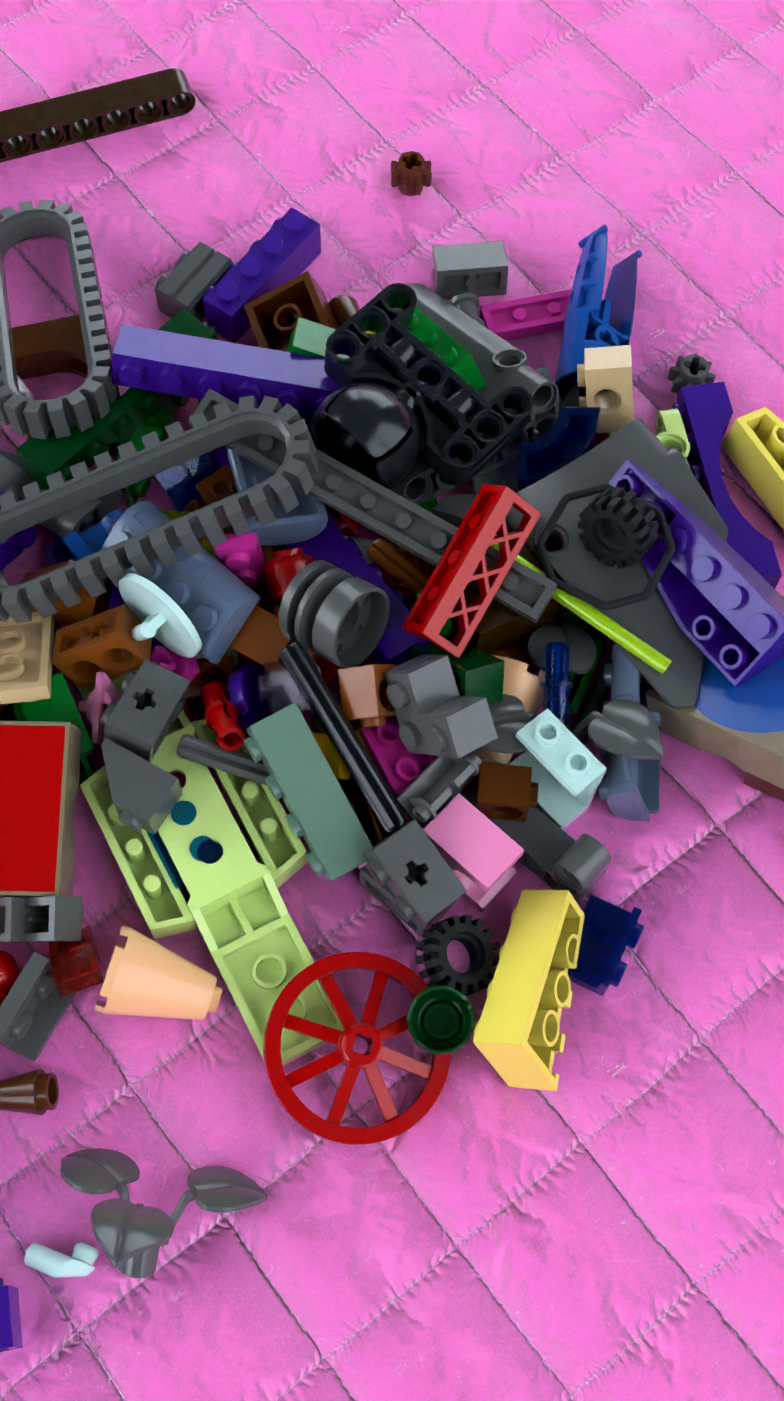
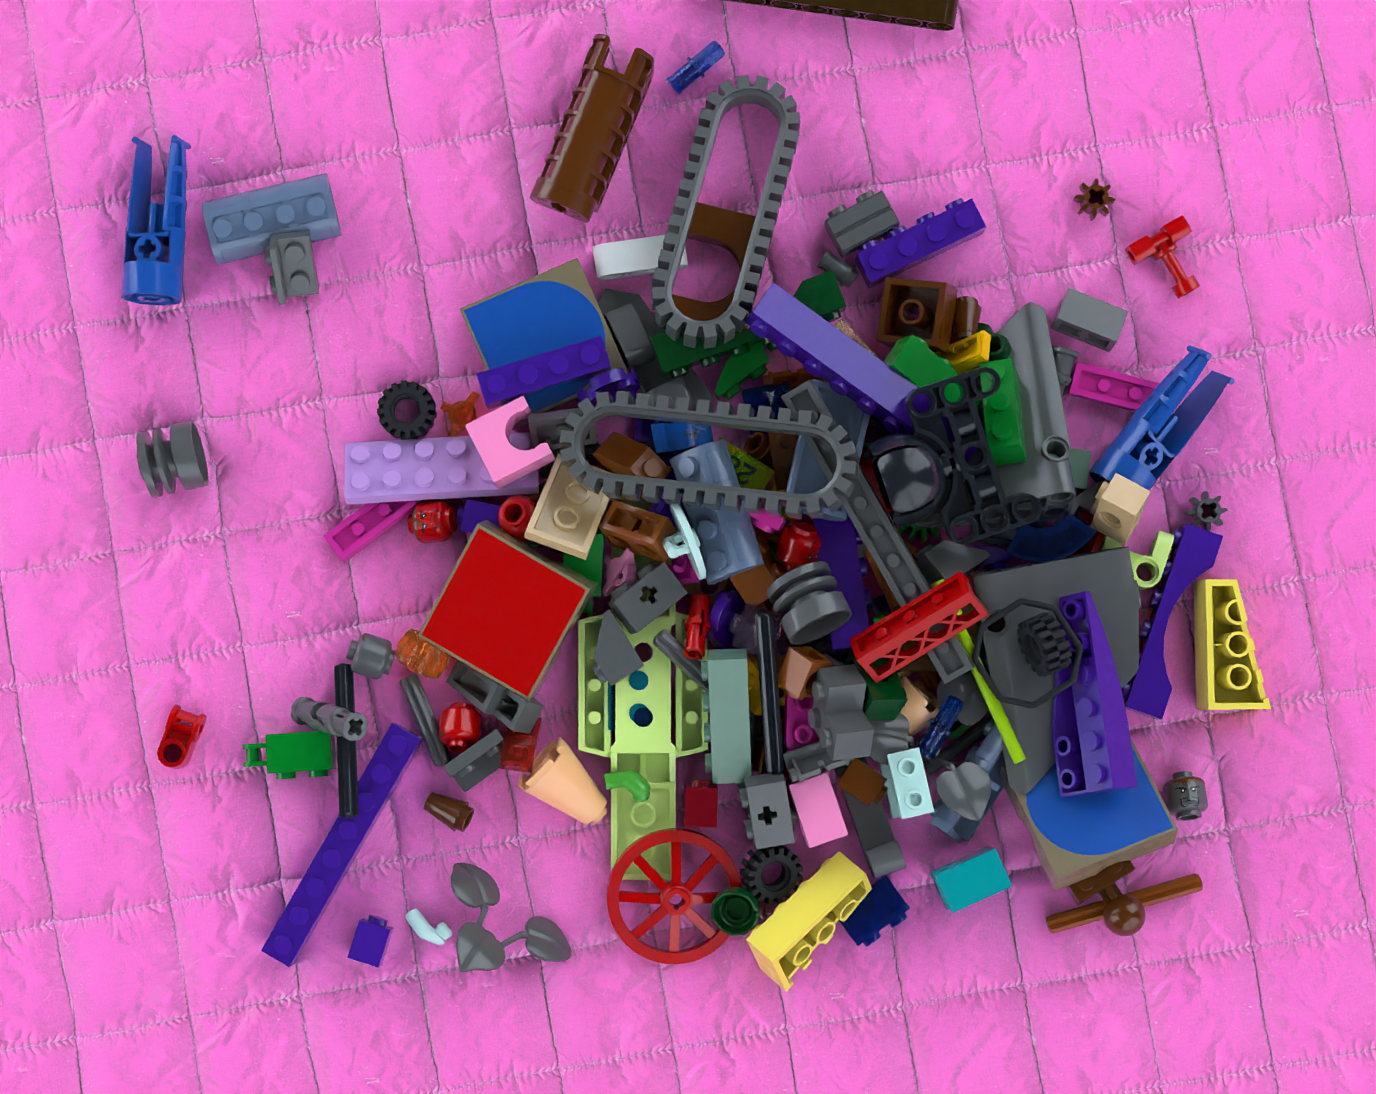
camera: 30 degrees right, 20 degrees up
none -> bright green arm [604,770,651,802]
none -> dark red brick [684,780,718,828]
none -> teal piece [930,846,1012,913]
none -> red bar [1125,215,1200,299]

